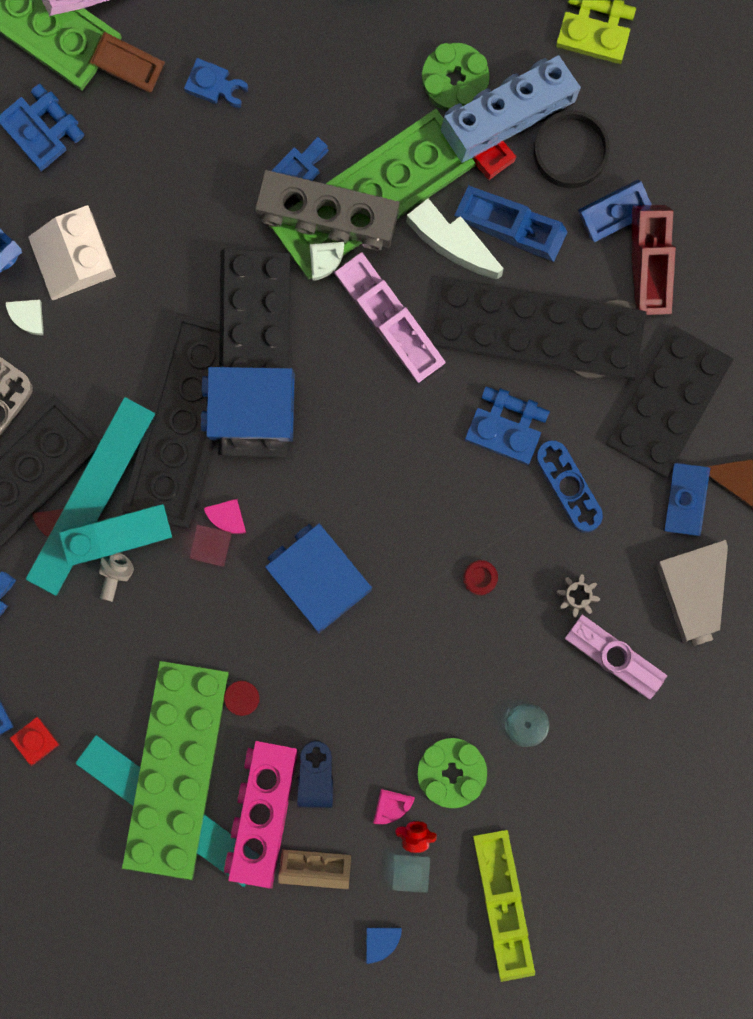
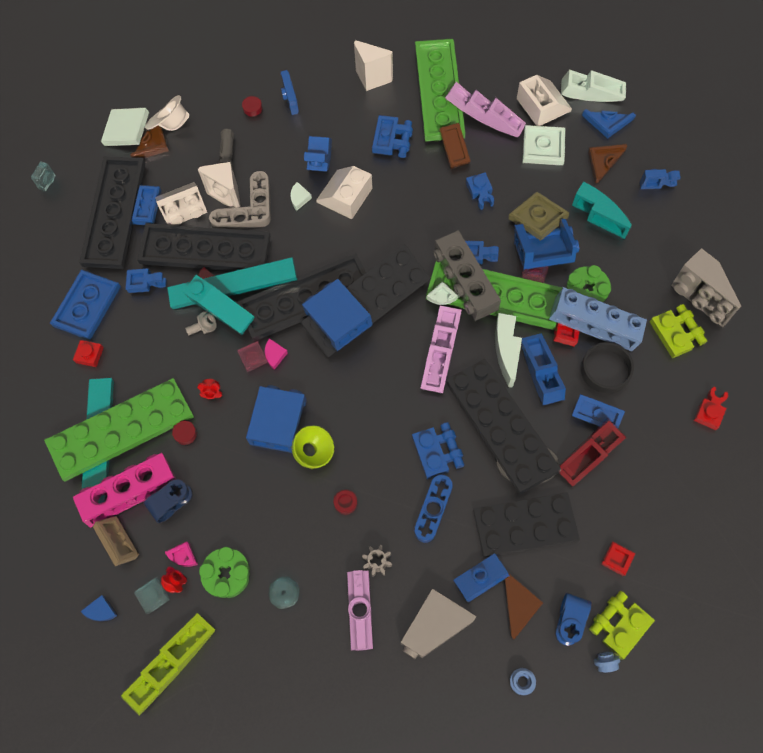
camera: 55 degrees right, 15 degrees down
none -> red plate [197,379,222,399]
none -> lime piece [291,426,334,469]
none -> olive tile [509,192,569,241]
none -> blue panel [514,219,579,270]
none -> clear pink plate [523,266,548,283]
none -> red plate [694,387,728,430]

